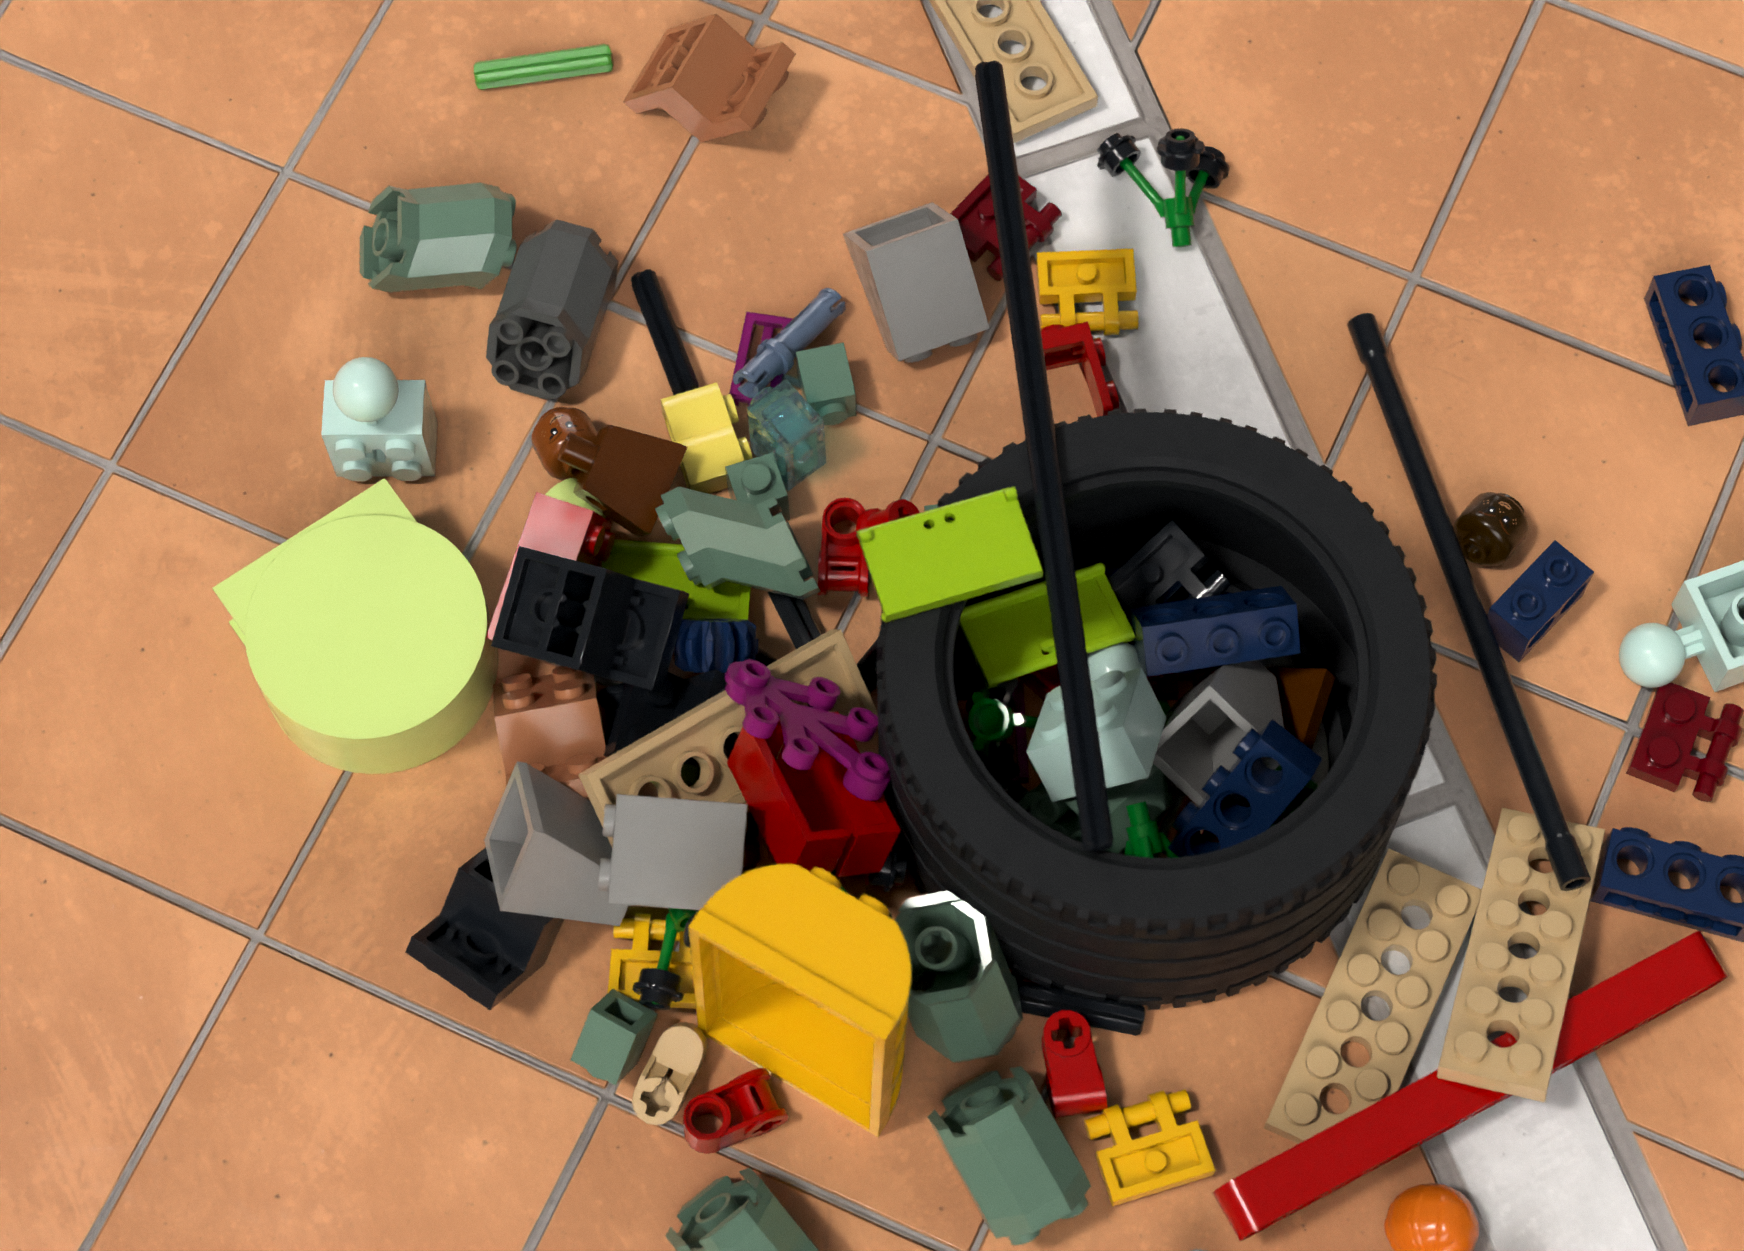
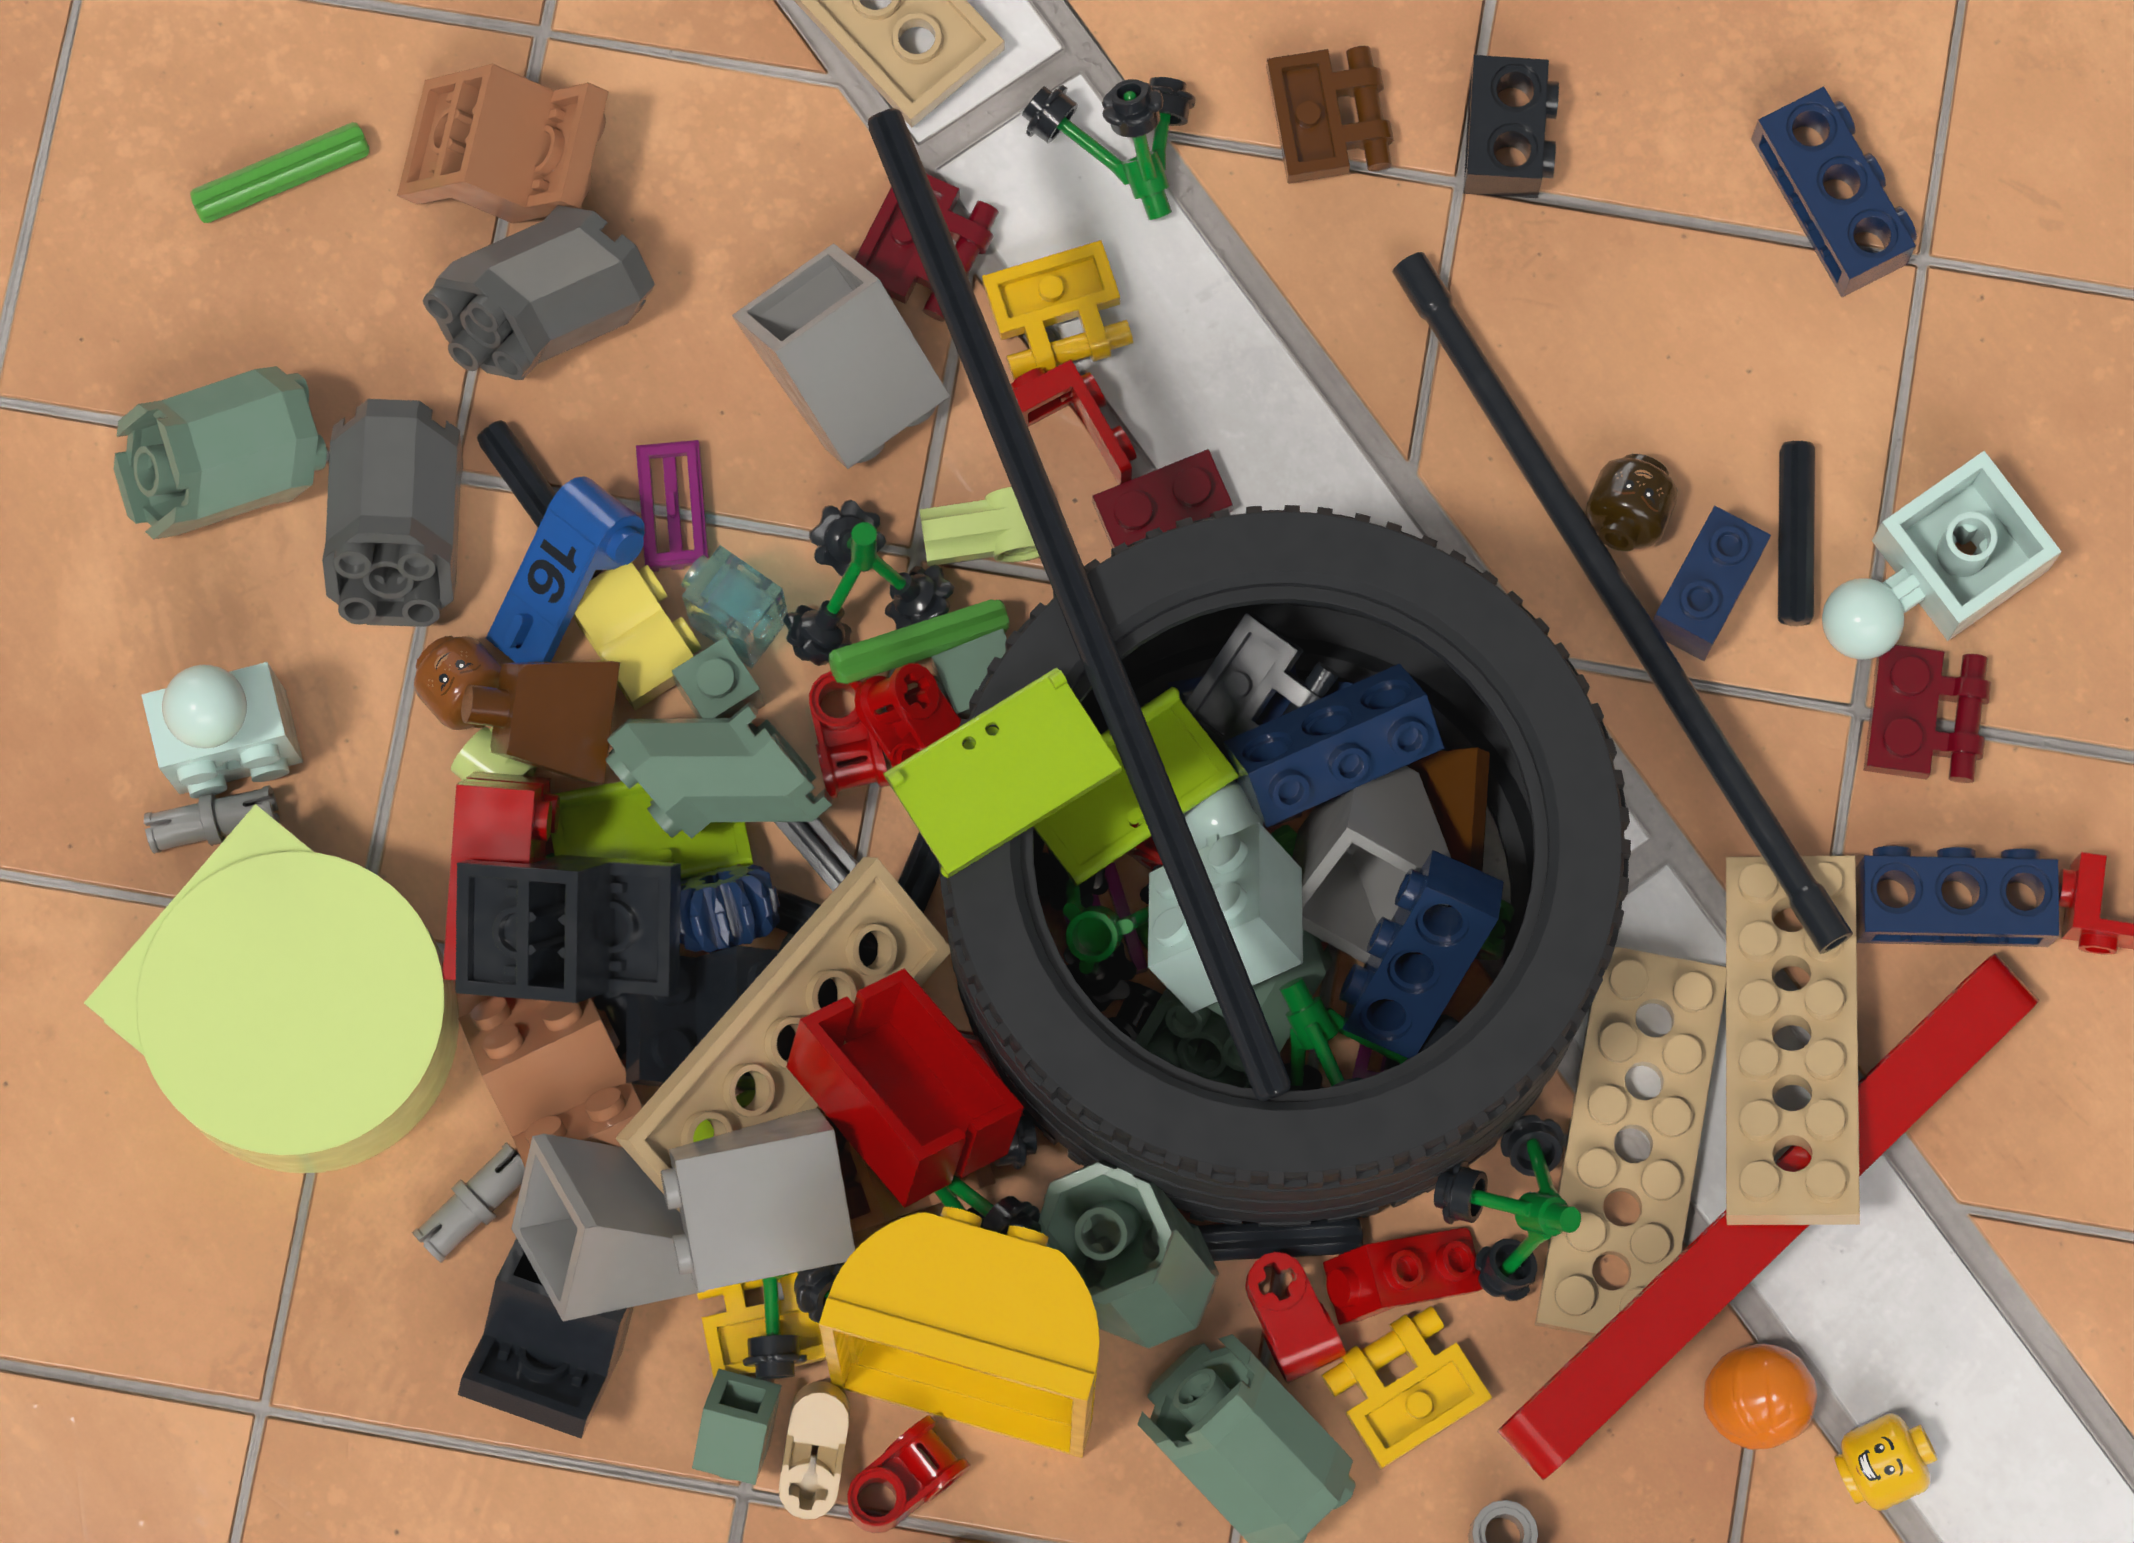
camera: 15 degrees left, 10 degrees up
magenta plant [725,660,891,801] -> none
sand blue pin [733,288,846,398] -> none
sand green brick [796,342,856,425] -> none
none -> light grey pin [144,785,280,854]
none -> light grey pin [412,1142,525,1263]
none -> dark grey brick [423,205,655,380]
none -> blue door [486,476,645,663]
none -> black plant [783,499,955,666]
none -> bright green axle [829,599,1010,684]
none -> yellowish green piece [919,487,1040,566]
none -> reddish brown plate [1266,46,1394,184]
none -> red bracket [1323,1228,1483,1325]
none -> black plant [1434,1114,1581,1301]
none -> black brick [1463,55,1559,198]
none -> black axle [1778,441,1815,626]

